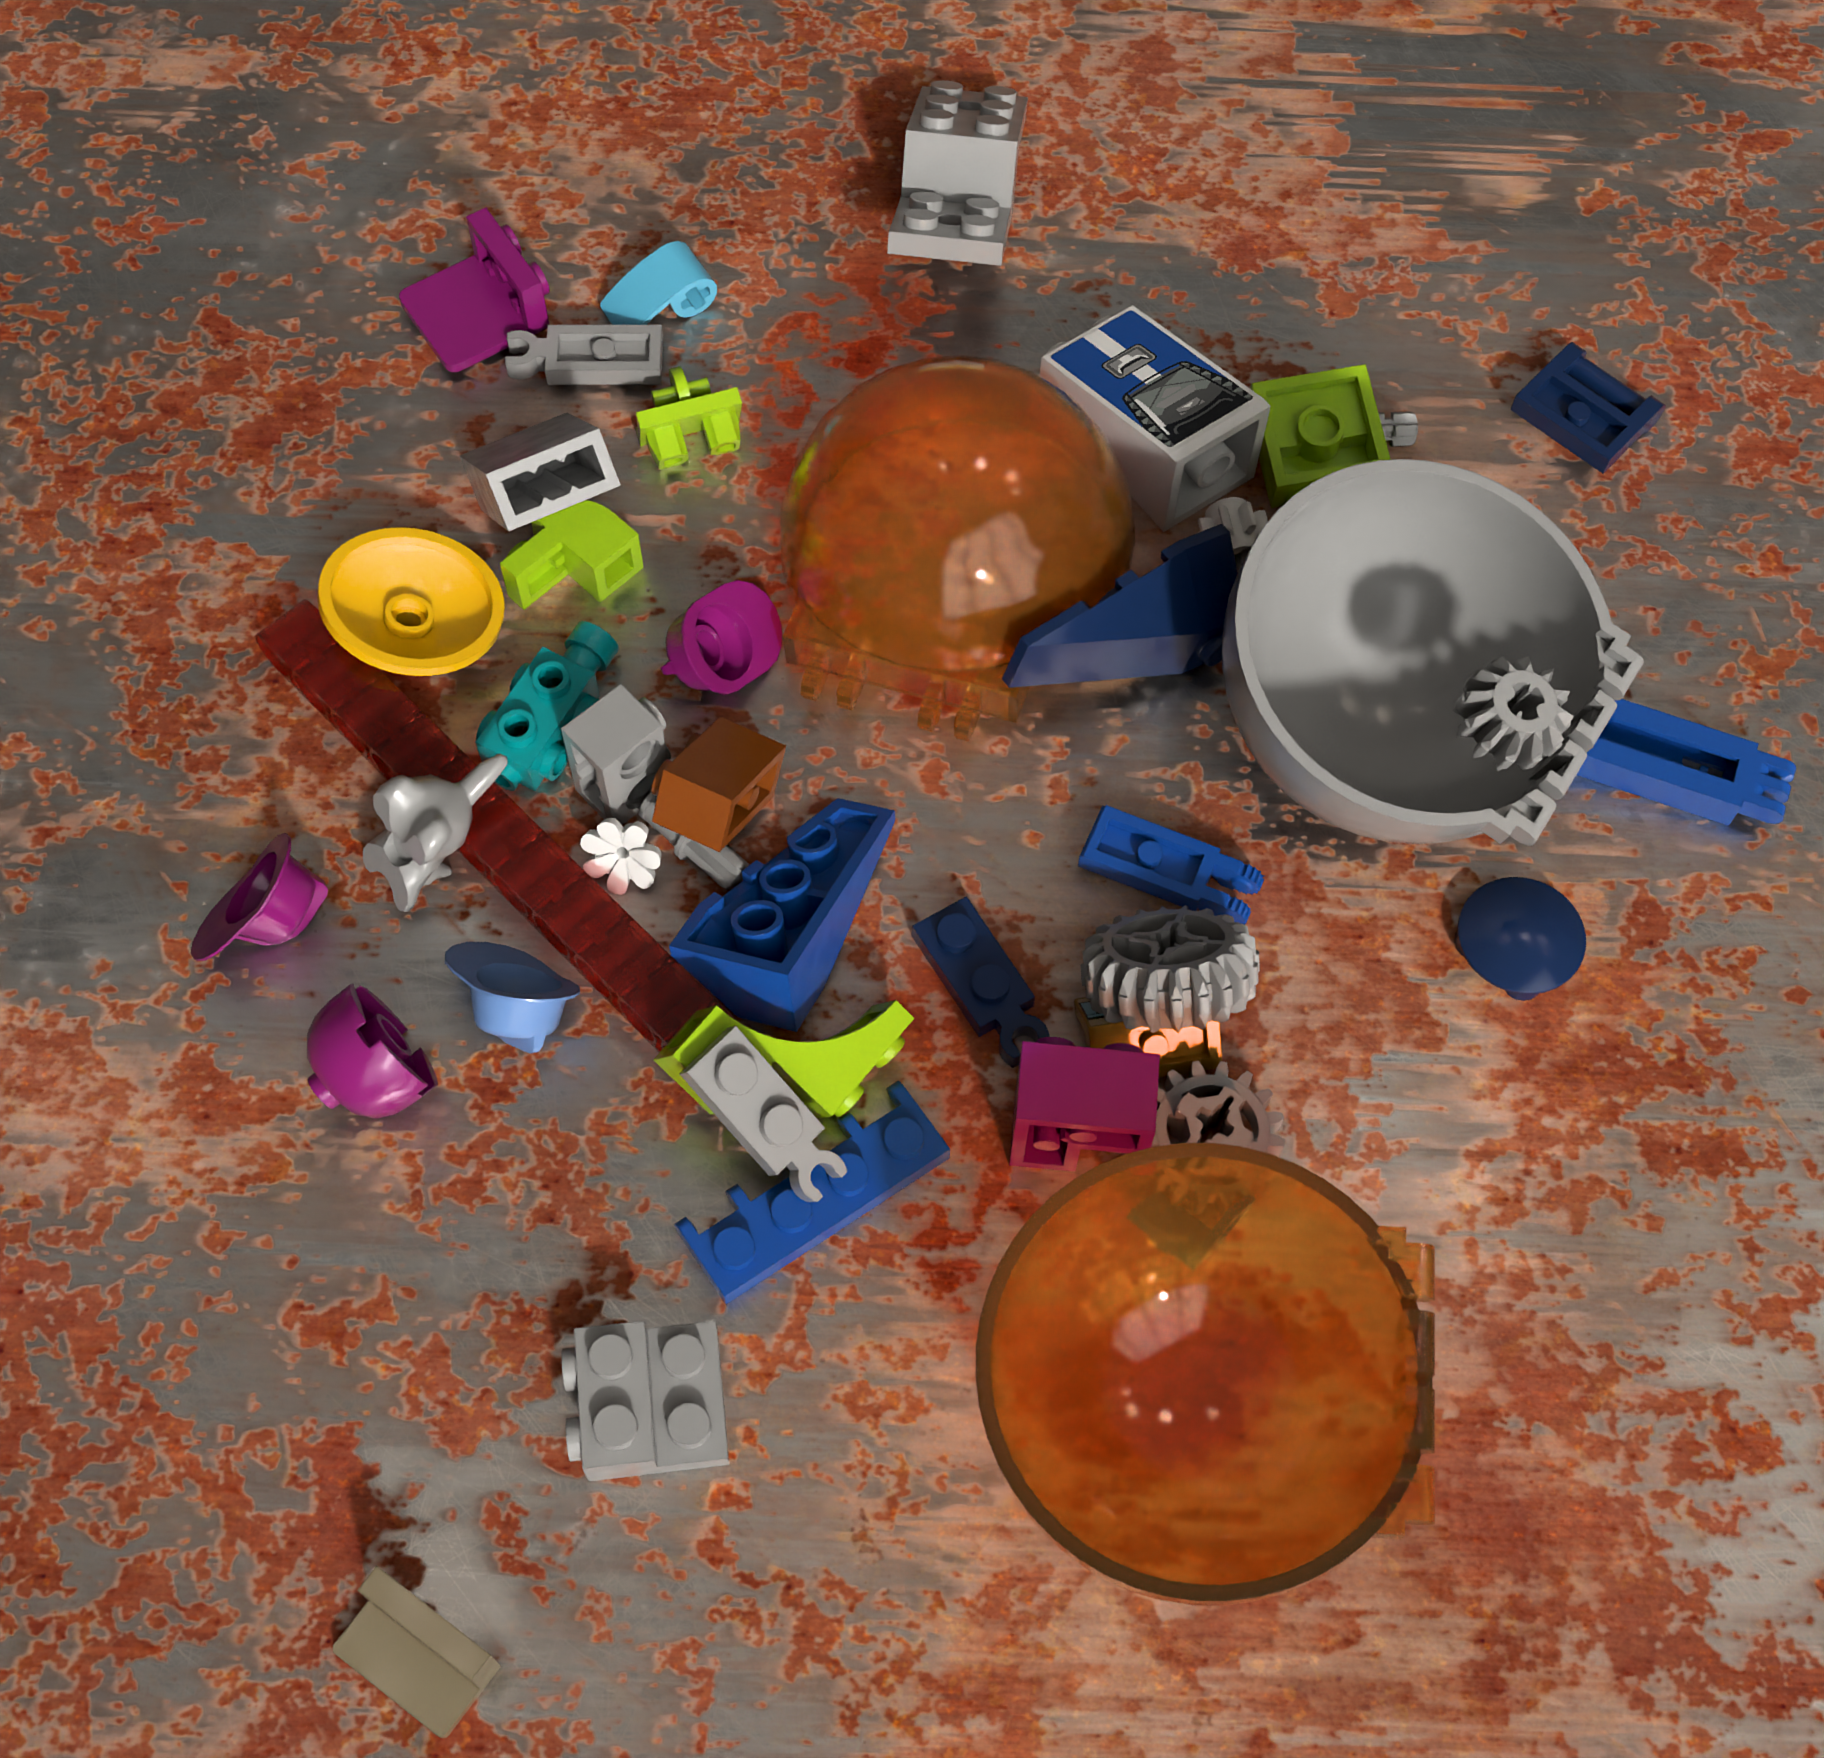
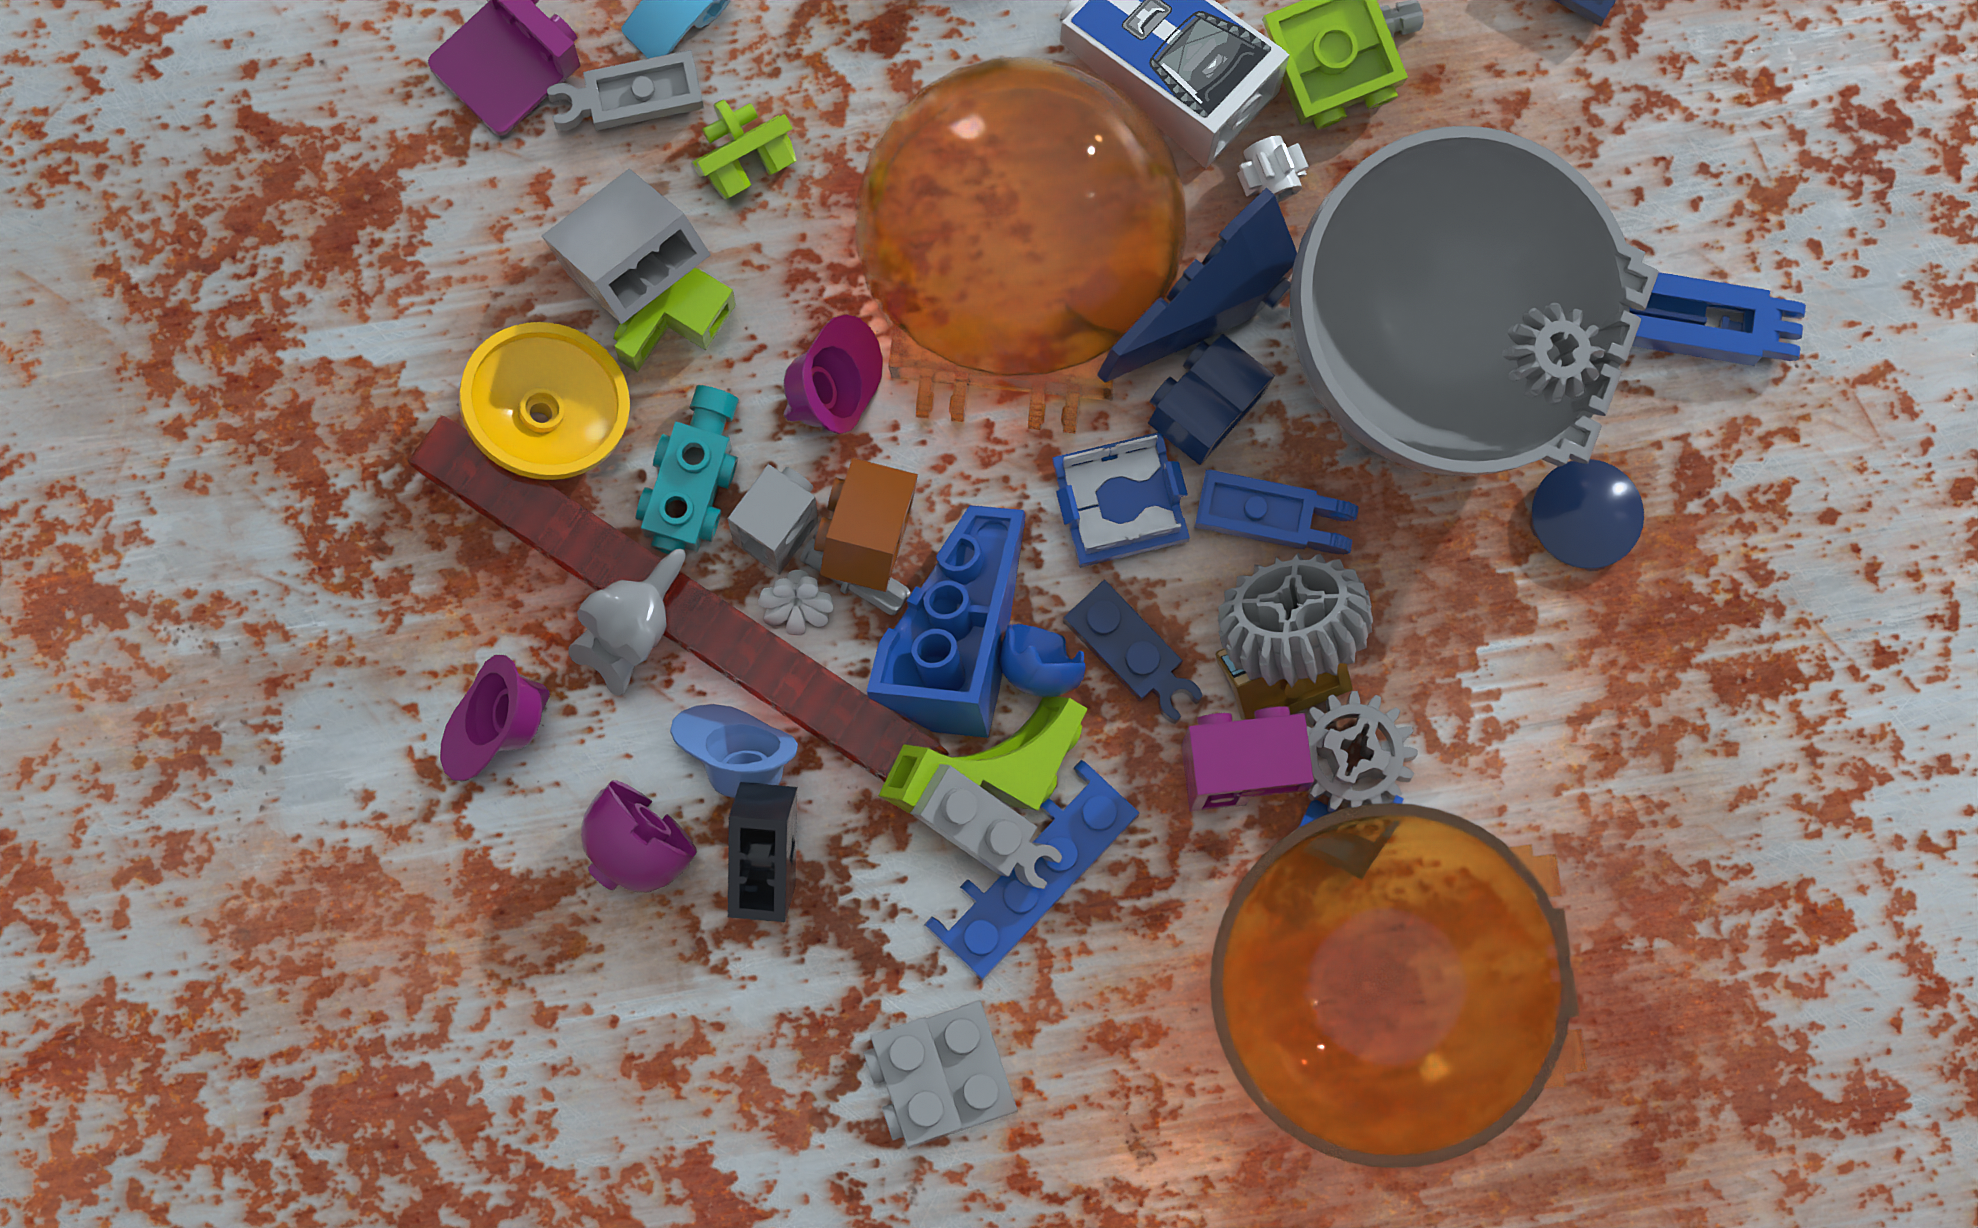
camera: 15 degrees left, 15 degrees up
none -> black brick [728,782,798,922]
none -> blue hair [999,624,1086,698]
none -> piece [1052,432,1190,568]
none -> dark blue brick [1148,334,1275,465]

